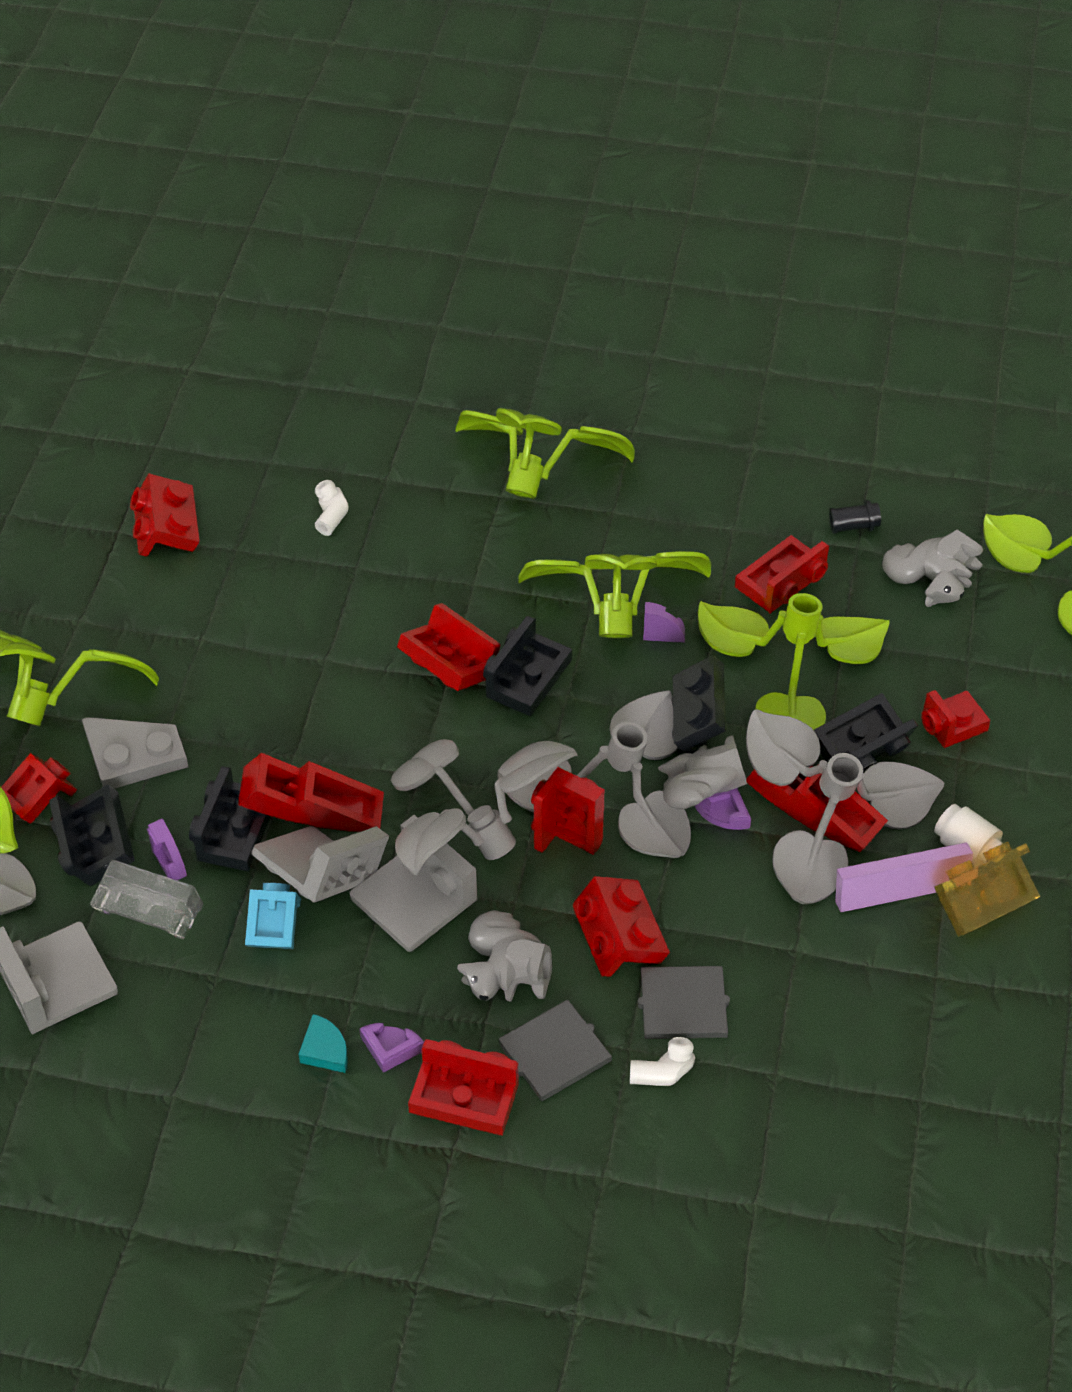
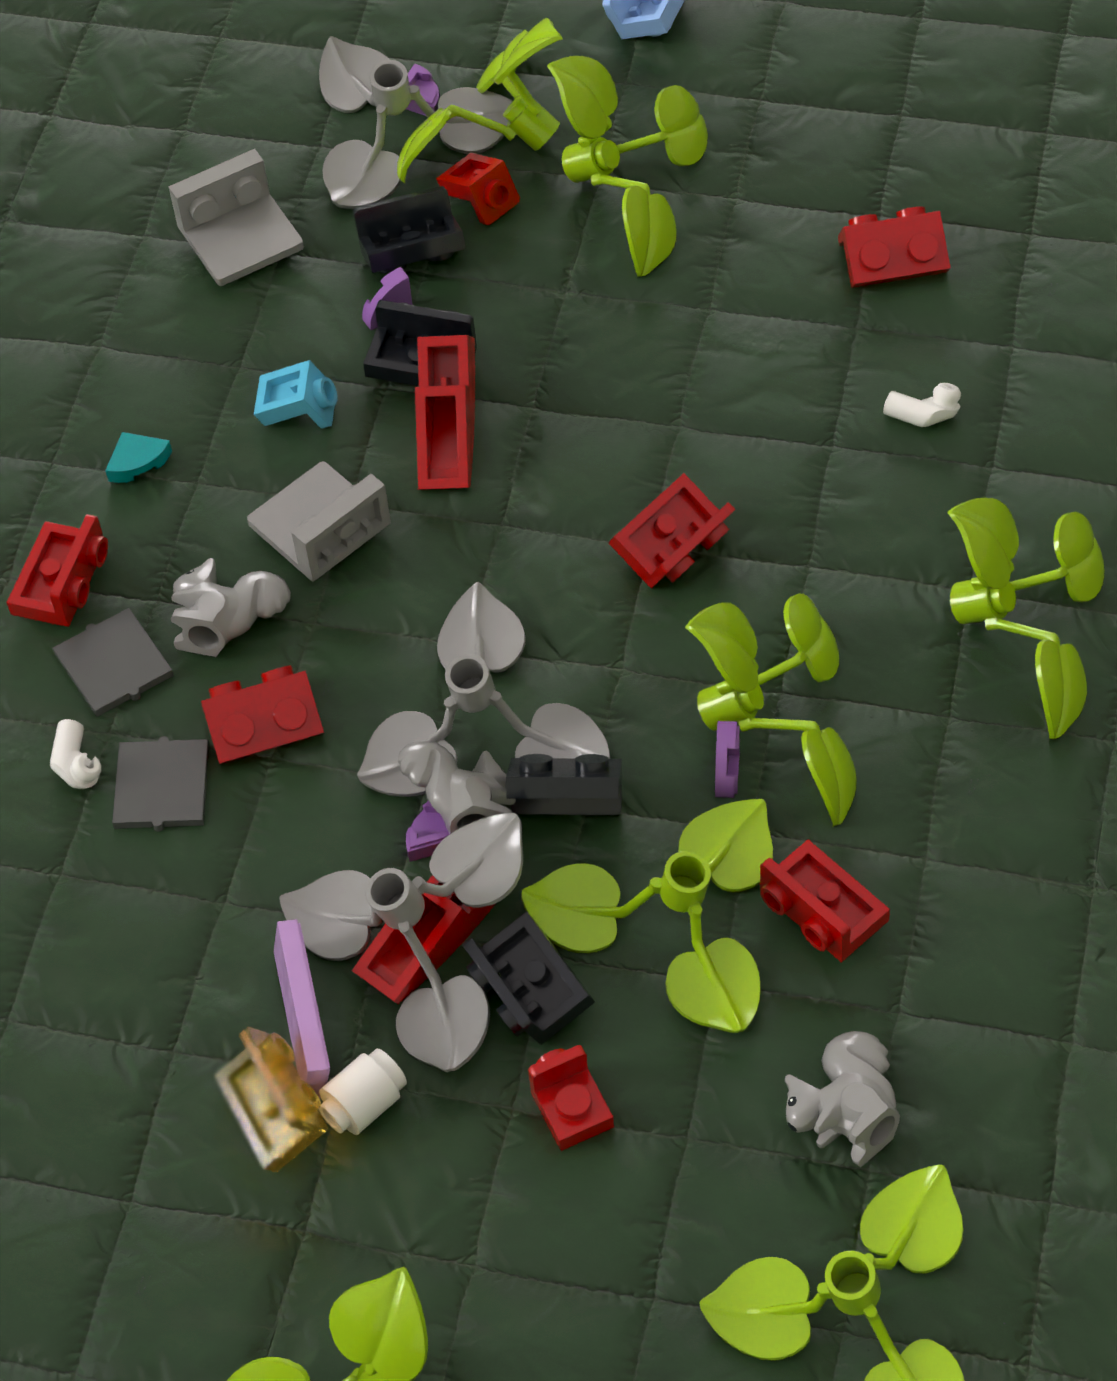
camera: 95 degrees right, 5 degrees up
light grey wing [82,717,188,789] -> none
clear hinge [90,859,203,940] -> none
light grey bracket [251,826,389,903] -> none
medium lavender tile [359,1023,424,1073] -> none
light grey plant [391,739,578,875] -> none
black bracket [483,615,572,717] -> none
red bracket [531,767,605,855] -> none
black pin [829,500,881,534] -> none

